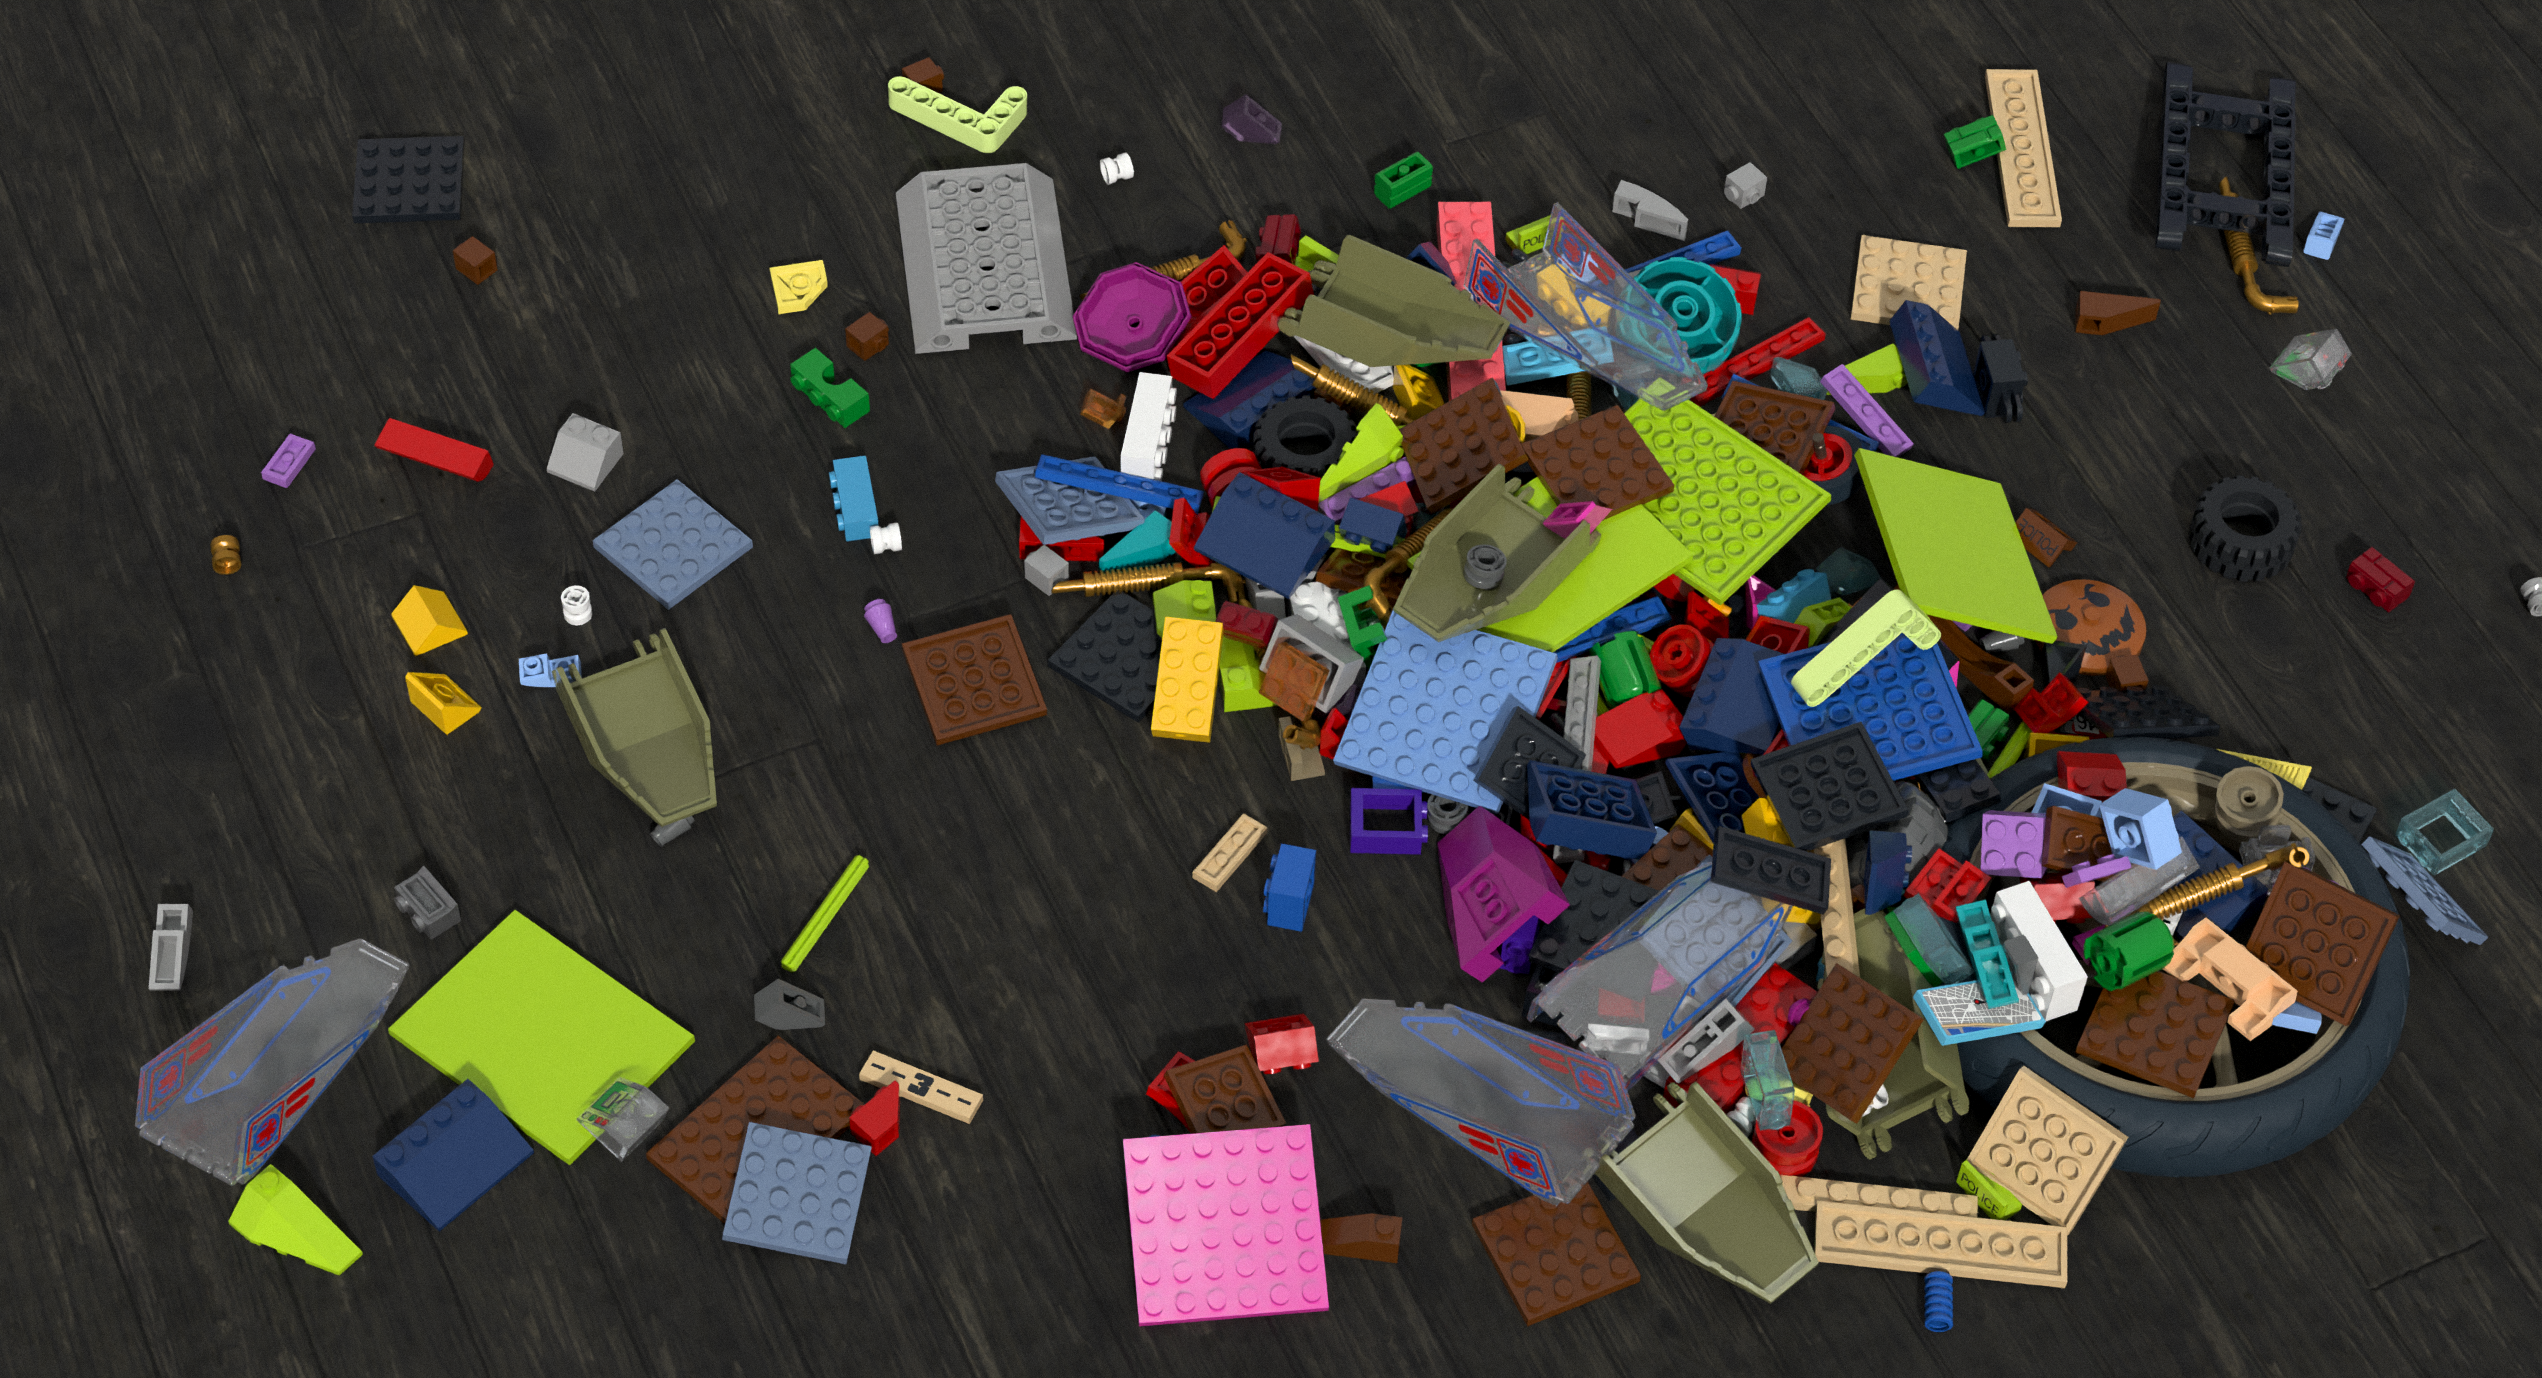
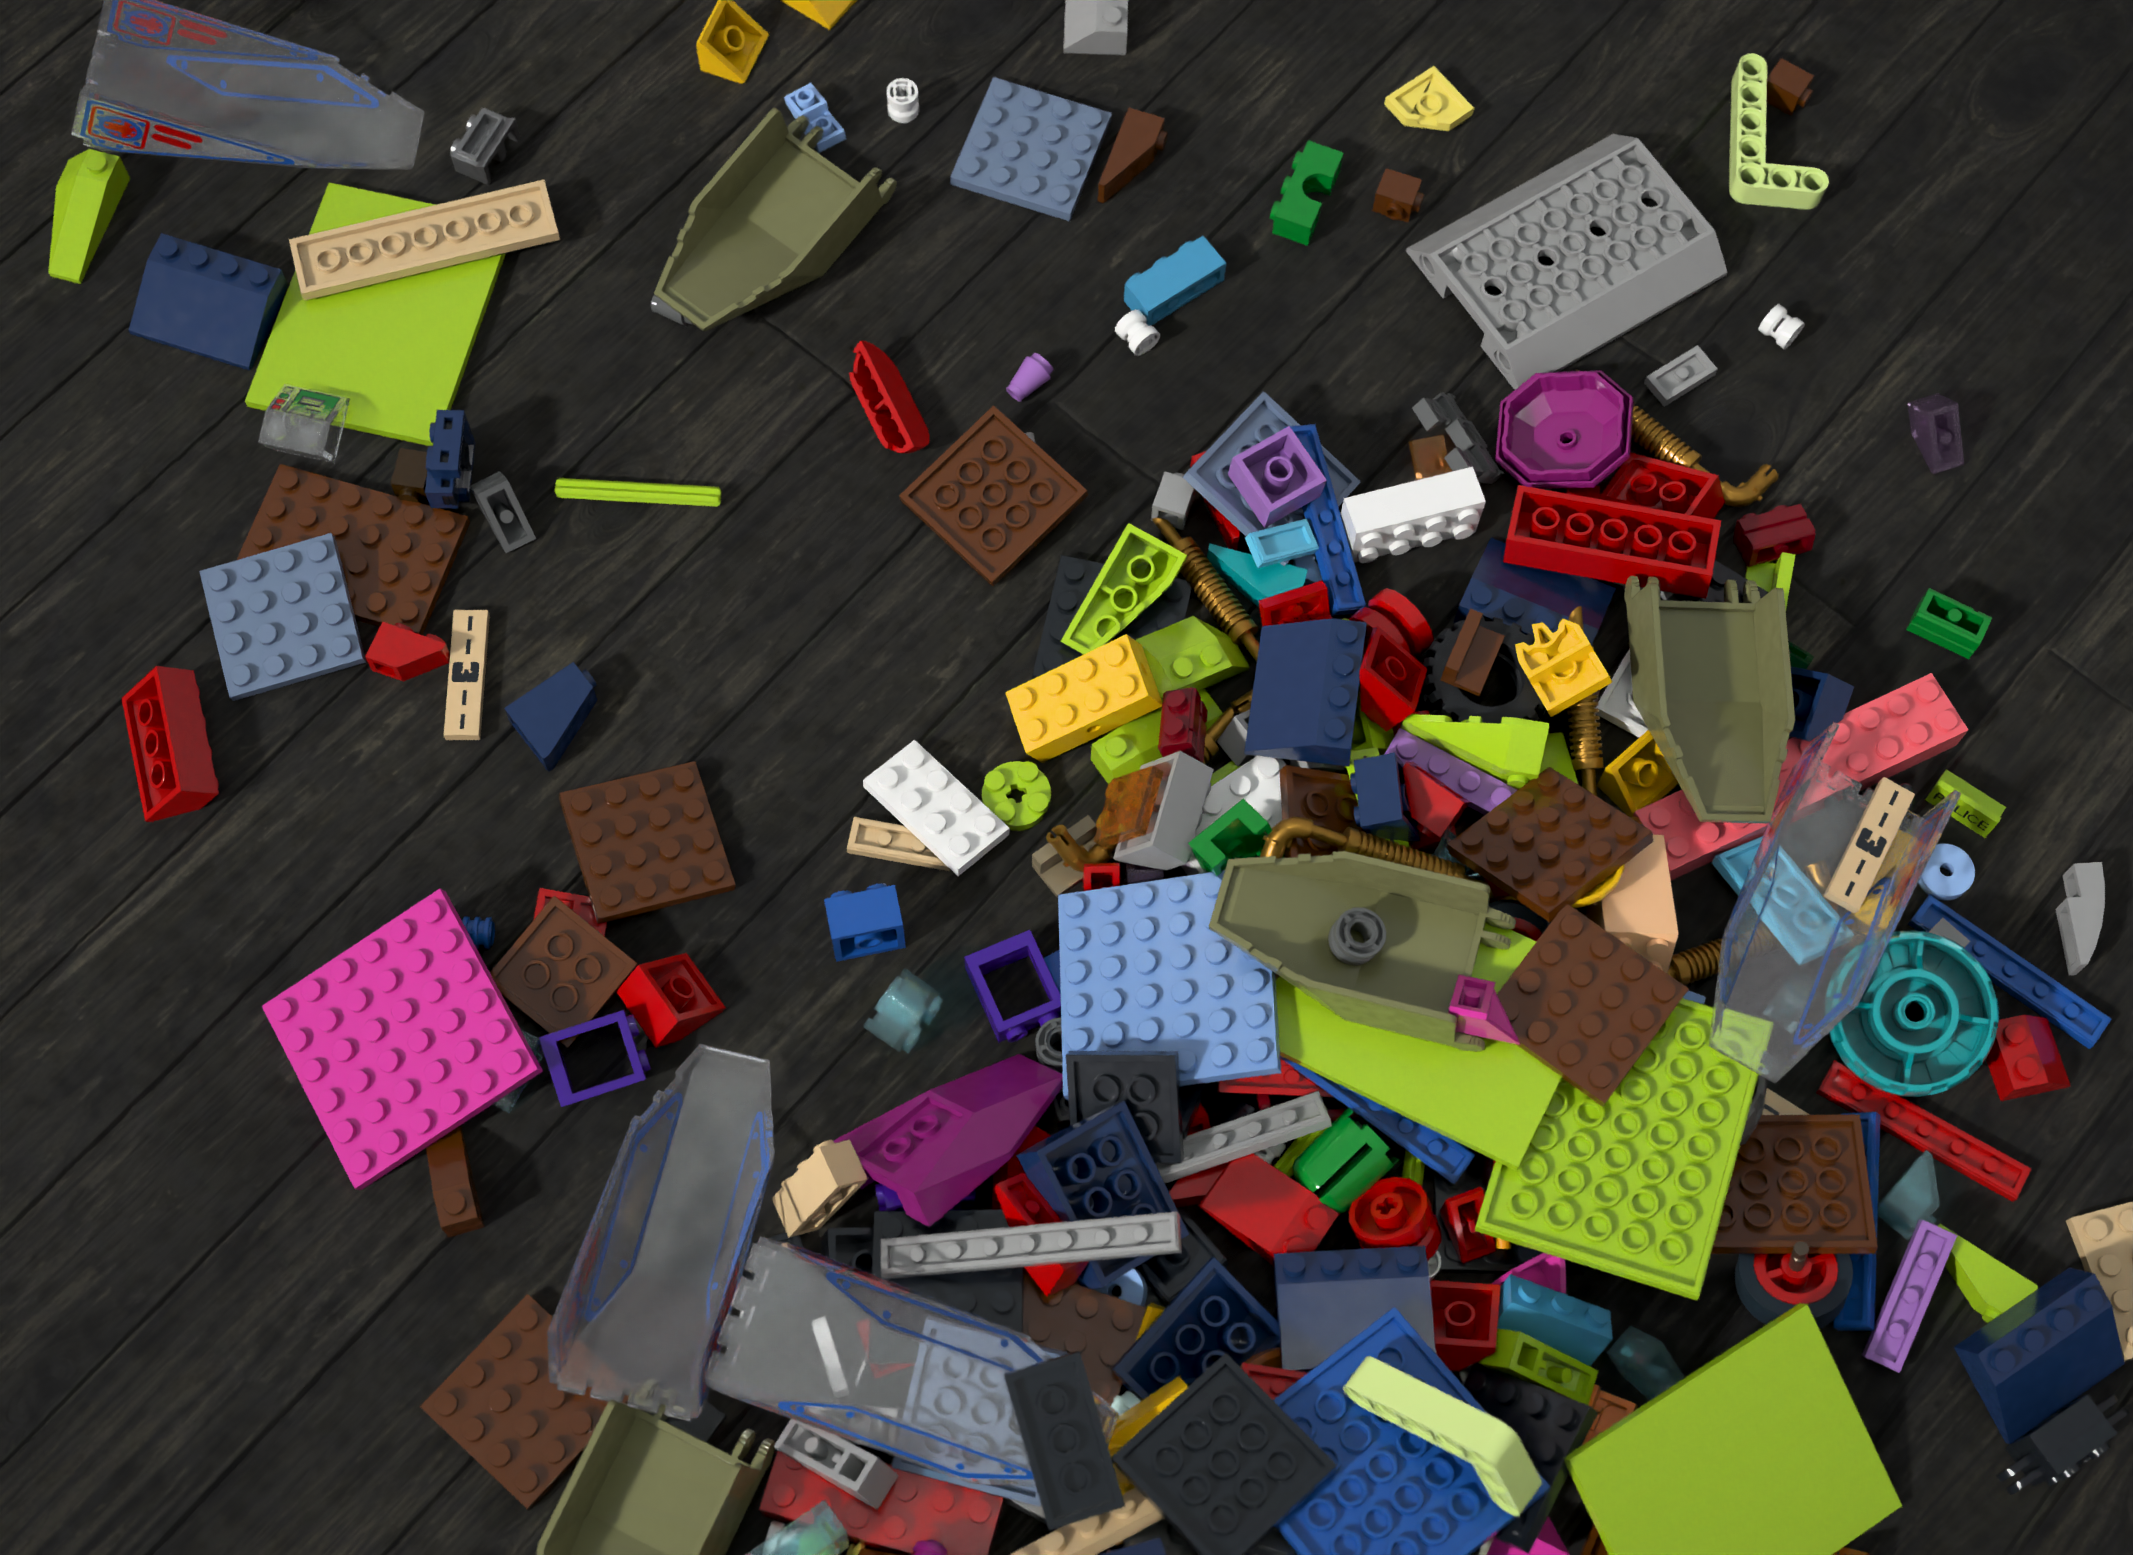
camera: 65 degrees right, 15 degrees up
none -> red slope [121,666,219,822]
none -> tan plate [289,180,560,301]
none -> dark brown brick [390,448,429,504]
none -> dark blue piece [425,410,475,509]
none -> dark blue slope [504,662,597,772]
none -> dark purple window [539,1009,651,1107]
none -> reddish brown plate [559,761,736,924]
none -> tan brick [771,1140,868,1237]
none -> red brick [849,340,930,454]
none -> white plate [863,740,1010,876]
none -> clear light blue brick [864,969,943,1053]
none -> light grey tile [880,1212,1182,1279]
none -> lime plate [982,761,1051,831]
none -> red slope [994,1172,1089,1297]
none -> lime wedge [1061,523,1188,655]
none -> reddish brown slope [1098,108,1168,203]
none -> medium lavender brick [1228,426,1327,528]
none -> medium azure tile [1245,518,1319,568]
none -> dark grey piece [1412,392,1504,484]
none -> reddish brown panel [1440,608,1505,696]
none -> yellow plate [1515,618,1612,717]
none -> light grey plate [1644,345,1718,407]
none -> tan tile [1823,777,1915,914]

